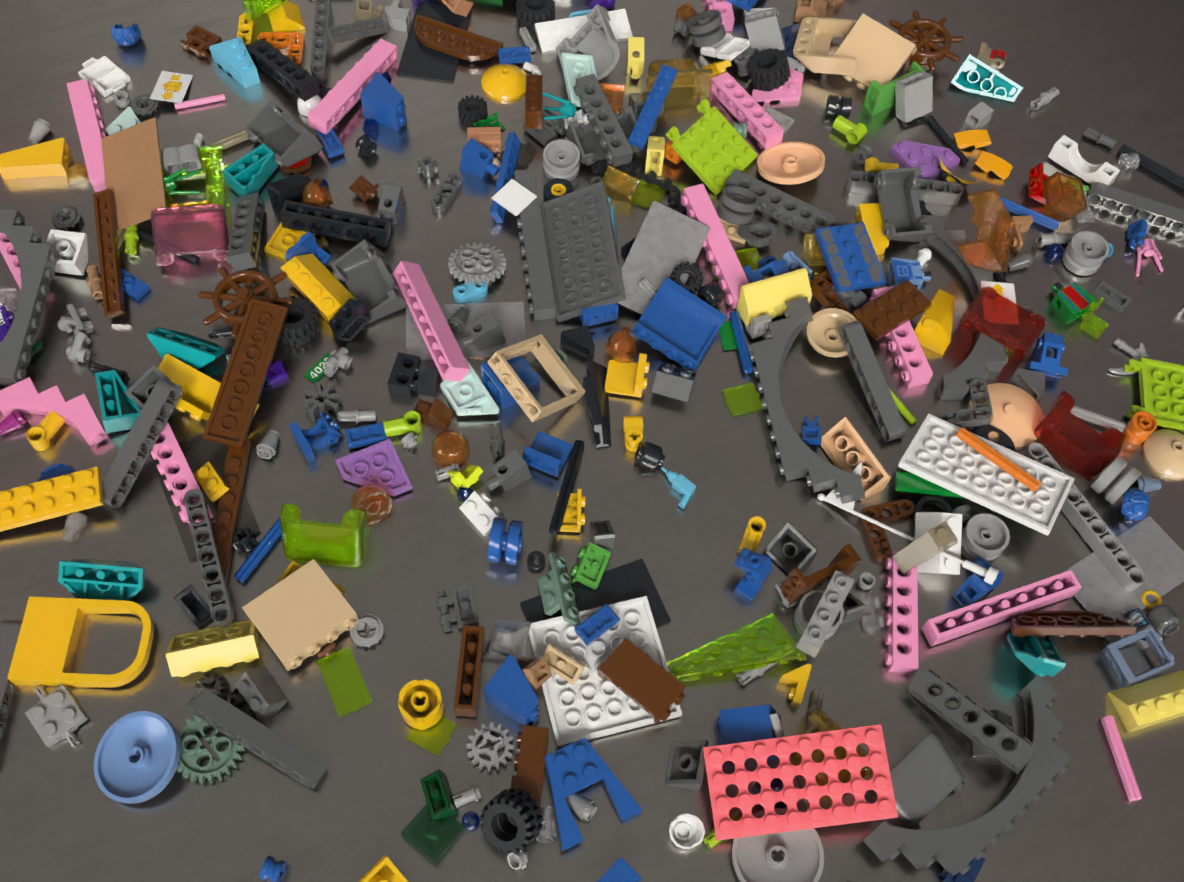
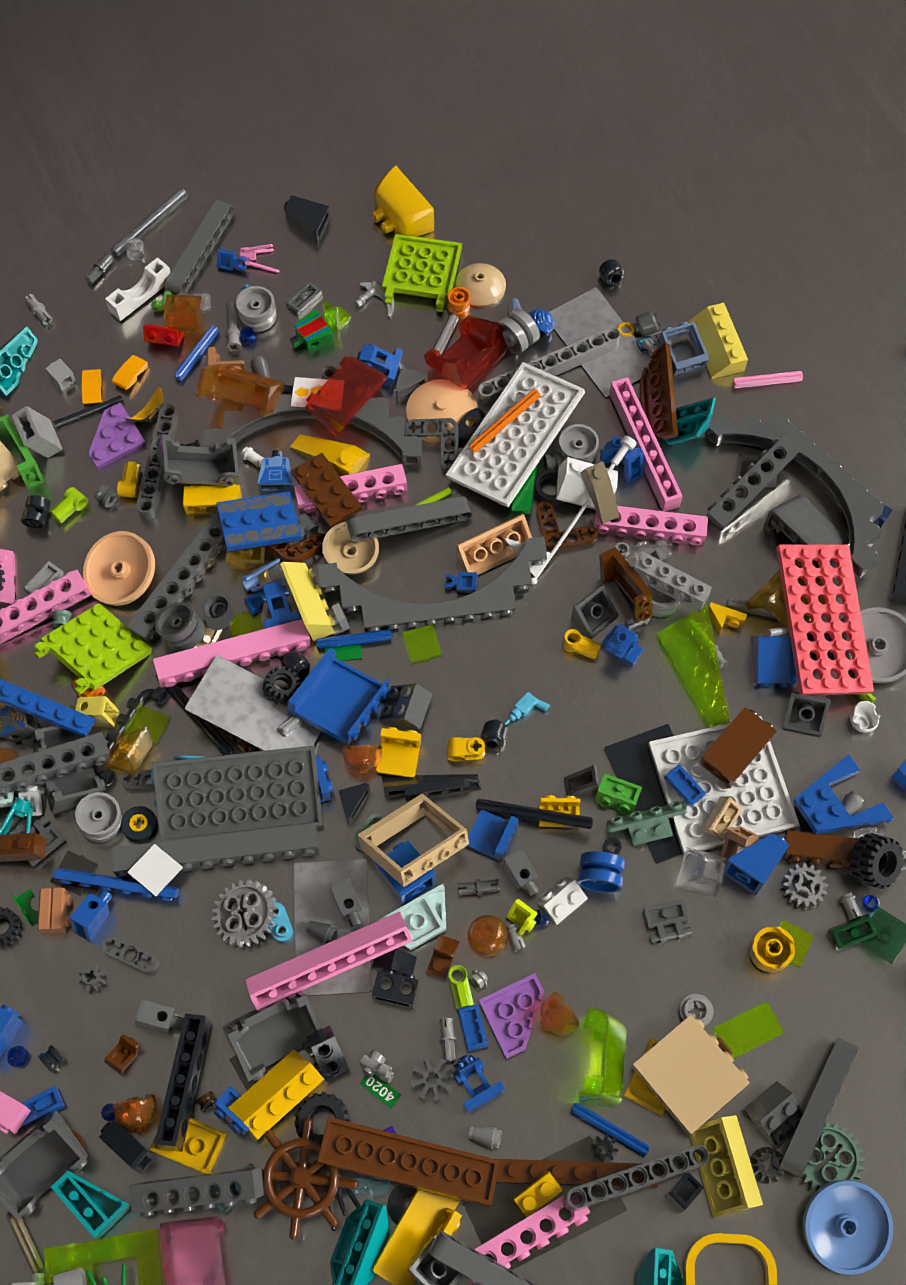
camera: 85 degrees left, 5 degrees up
reddish brown brick [454,625,485,717] -> none

